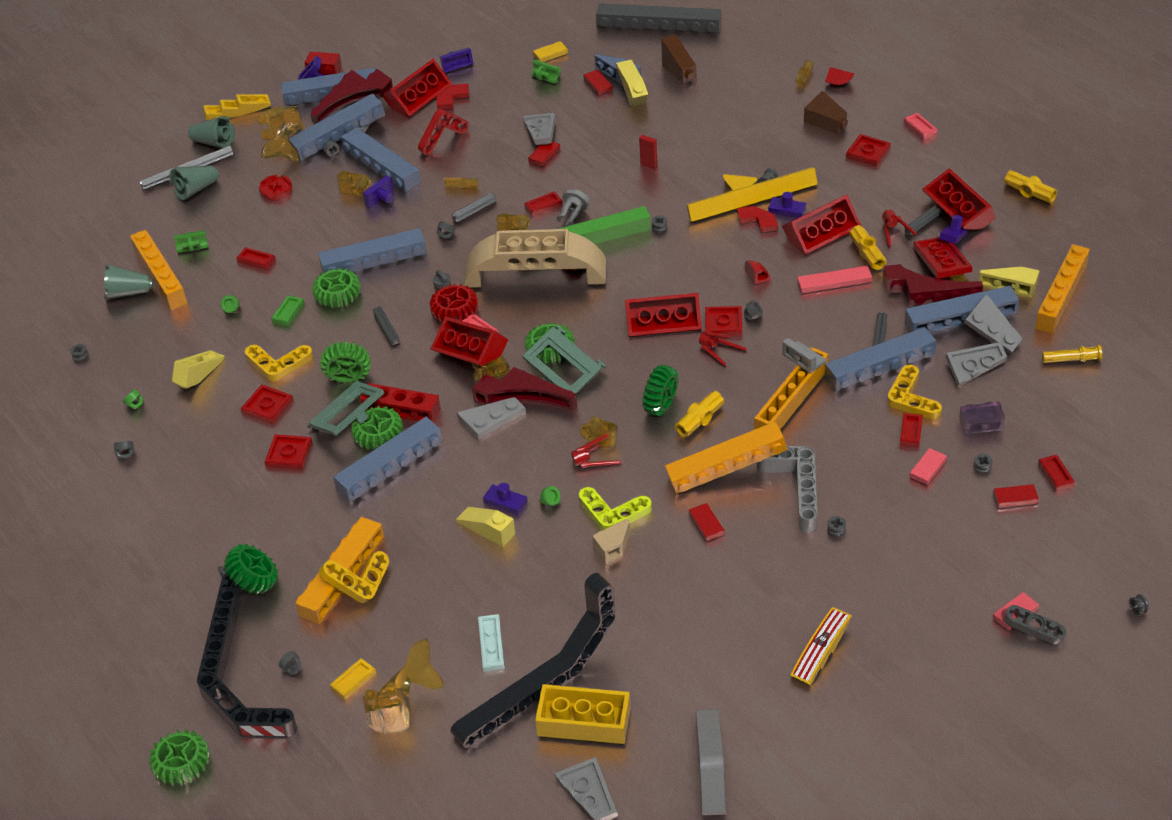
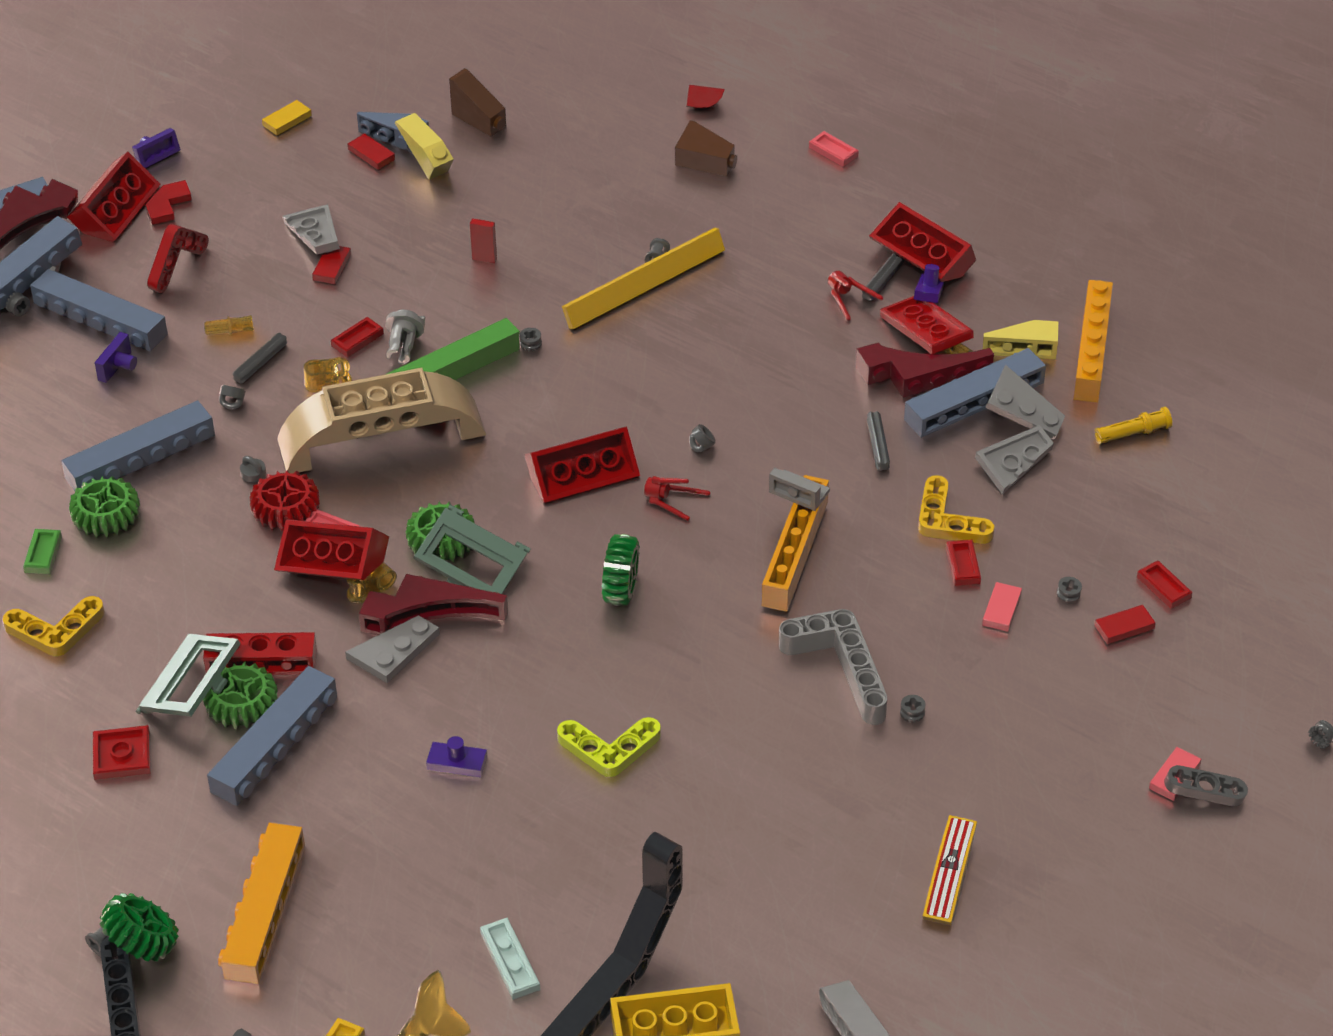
camera: 20 degrees left, 0 degrees up
red tile [240,384,293,424] -> none
yellow beam [319,551,389,603] -> none
bright green gear [320,341,371,383] -> none
clear yellow piece [337,171,371,196] -> none
dark grey axle [373,306,400,345] -> none
light yellow slope [456,507,515,547] -> none
bright green hips [531,60,561,84] -> none
bright green tile [539,486,561,507] -> none
red plant [571,434,621,469] -> none
clear yellow piece [580,416,618,448] -> none
tan slope [592,519,630,564] -> none
dark grey brick [596,3,722,33] -> none
light orange brick [665,421,788,494] -> none
yellow piece [675,391,724,438] -> none
red tile [689,503,725,542] -> none
red tile [705,306,742,336] -> none
yellow slope [723,174,758,190] -> none
red tile [737,206,778,233] -> none
red brick [744,260,771,285] -> none
dark purple tile [768,192,806,218] -> none
red slope [782,195,861,255] -> none
clear yellow axle [795,60,814,86] -> none
coral tile [797,266,872,293] -> none
sand blue brick [825,327,936,391] -> none
red tile [846,134,891,167] -> none
yellow piece [849,225,887,271] -> none
clear purple brick [959,402,1005,434] -> none
yellow piece [1004,170,1058,204] -> none

